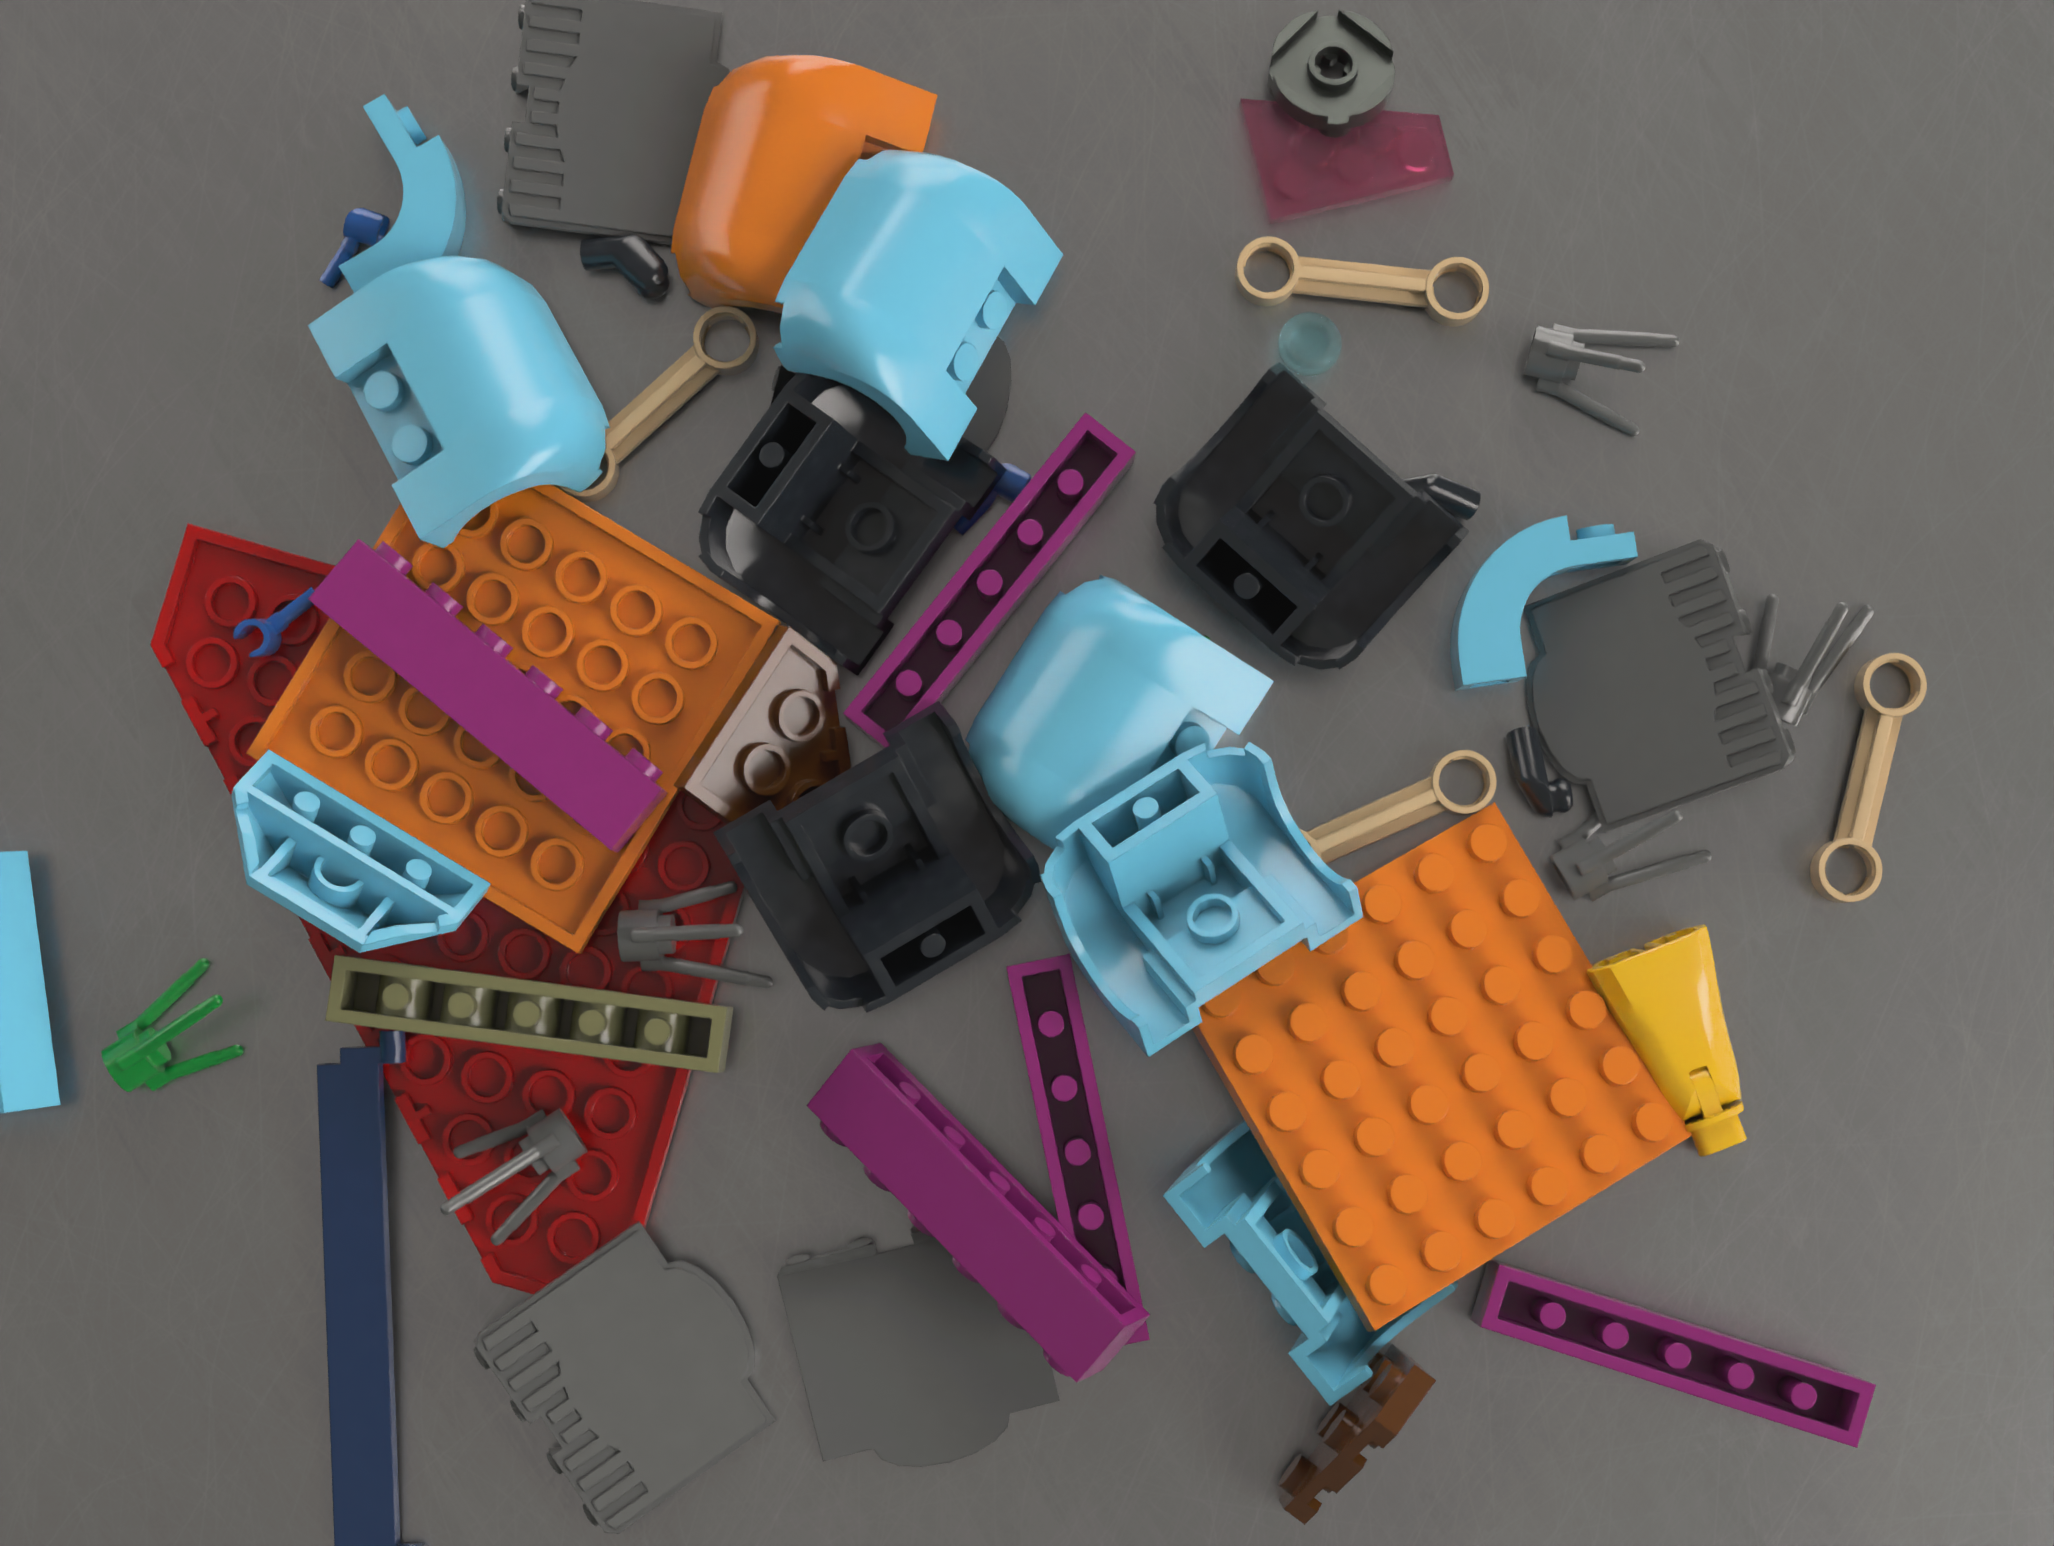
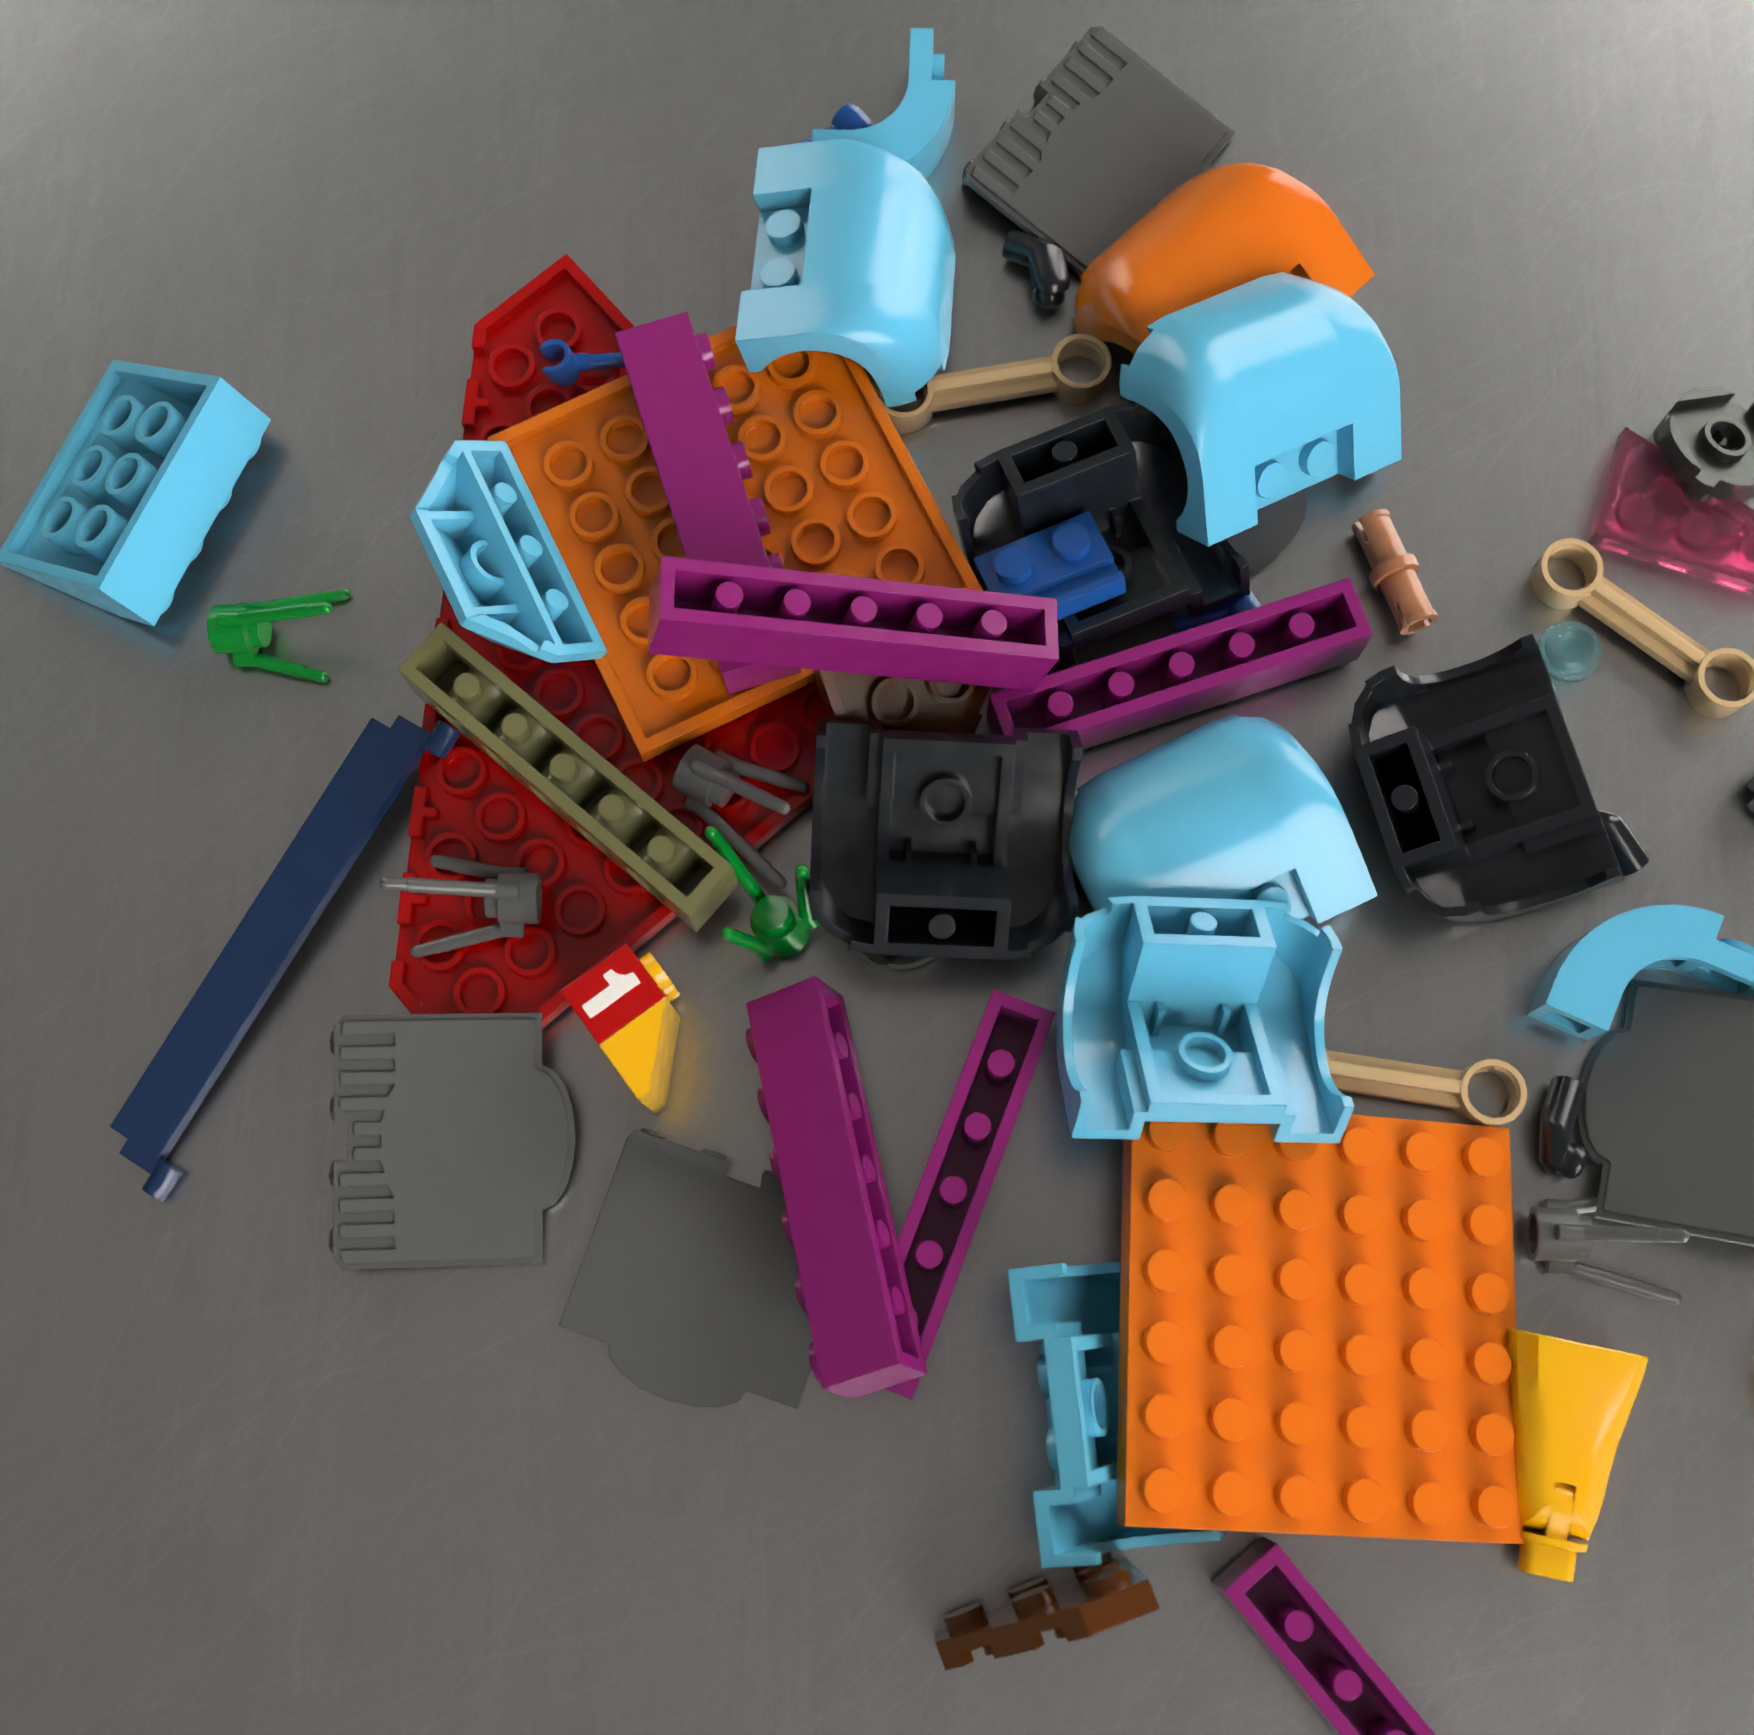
camera: 40 degrees right, 10 degrees down
none -> slope [560,943,681,1115]
none -> magenta brick [648,556,1059,691]
none -> green plant [704,826,819,963]
none -> blue plate [973,511,1127,621]
none -> nougat pin [1351,509,1438,635]

